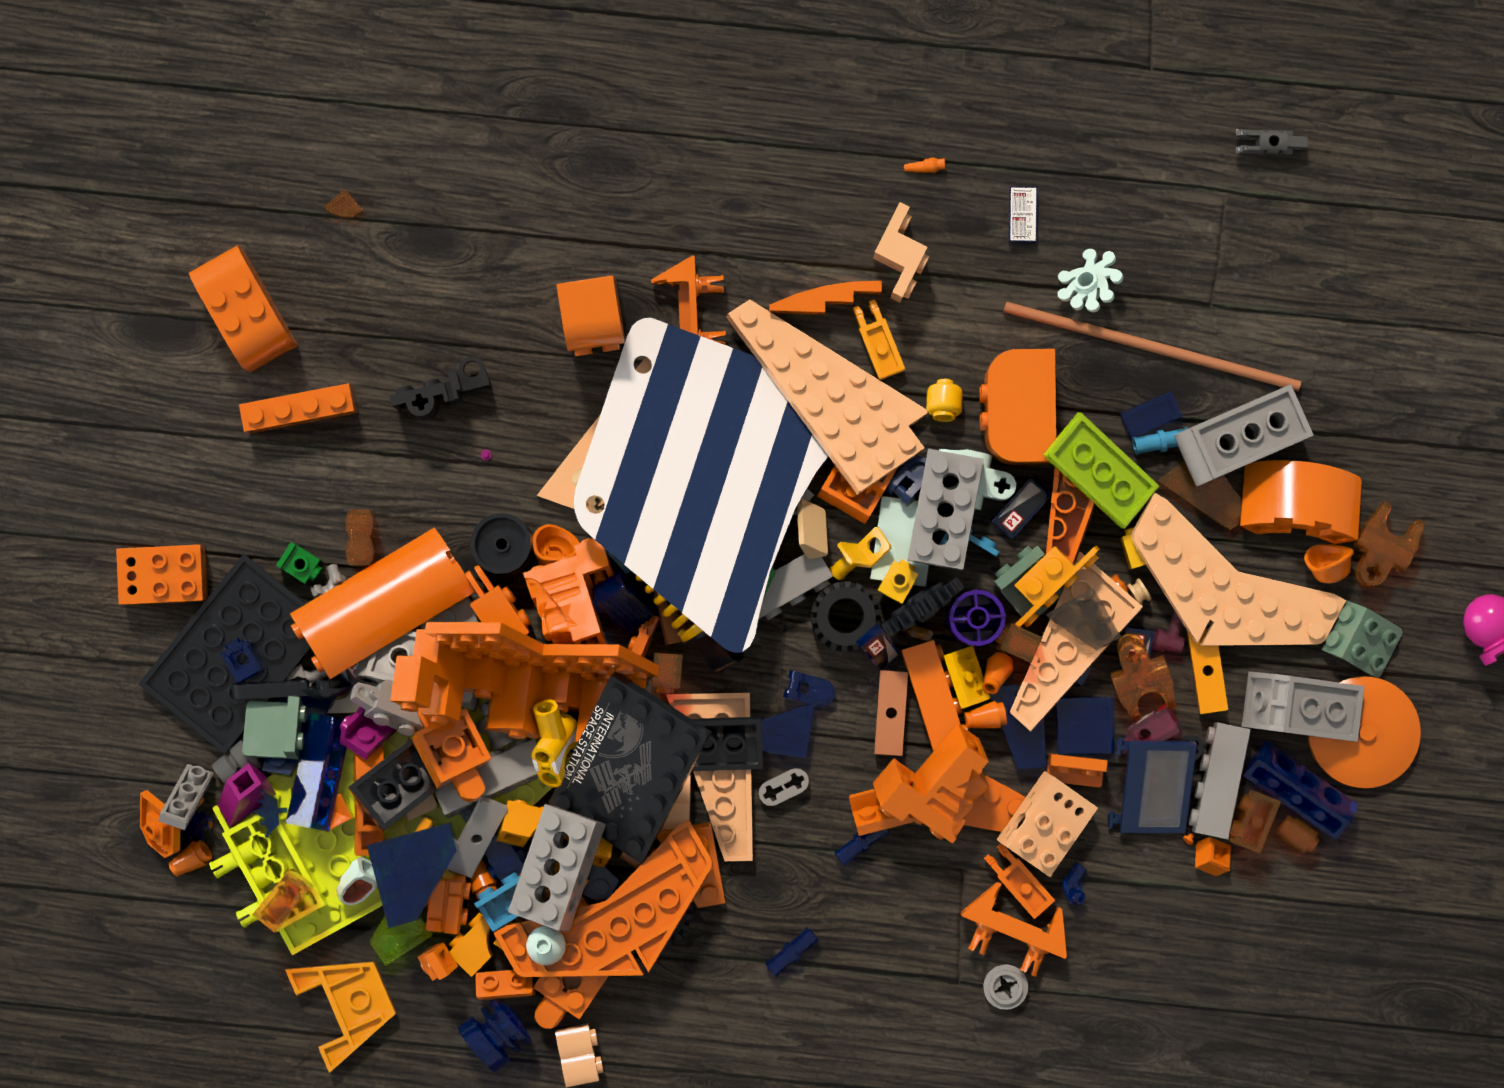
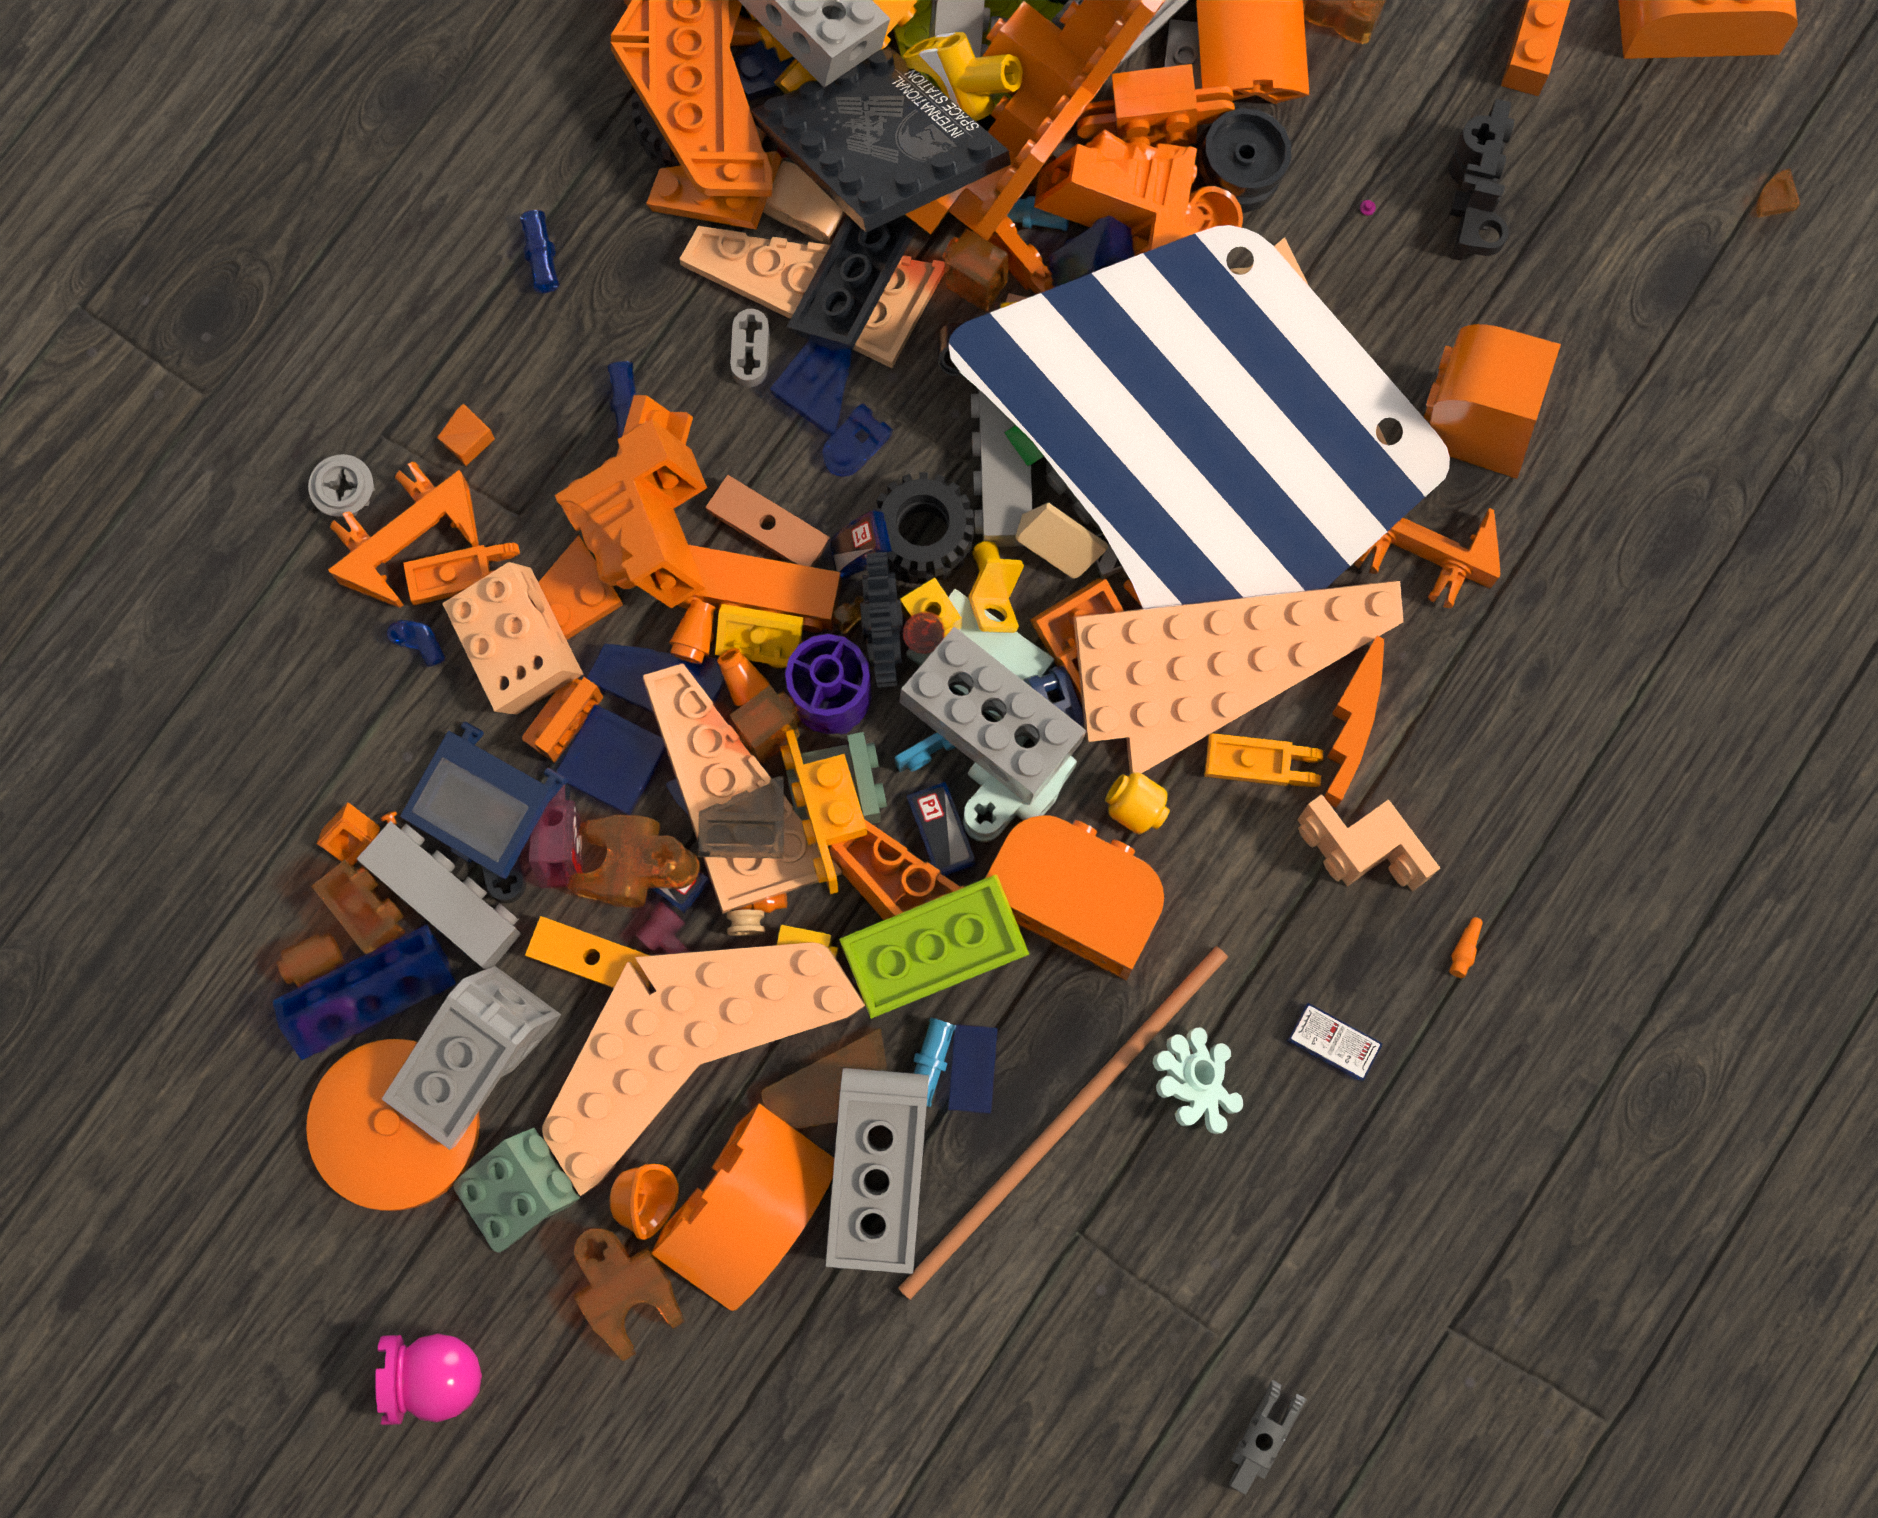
camera: 115 degrees right, 10 degrees down
none -> orange slope [437,404,495,466]
none -> clear red tile [903,611,946,654]

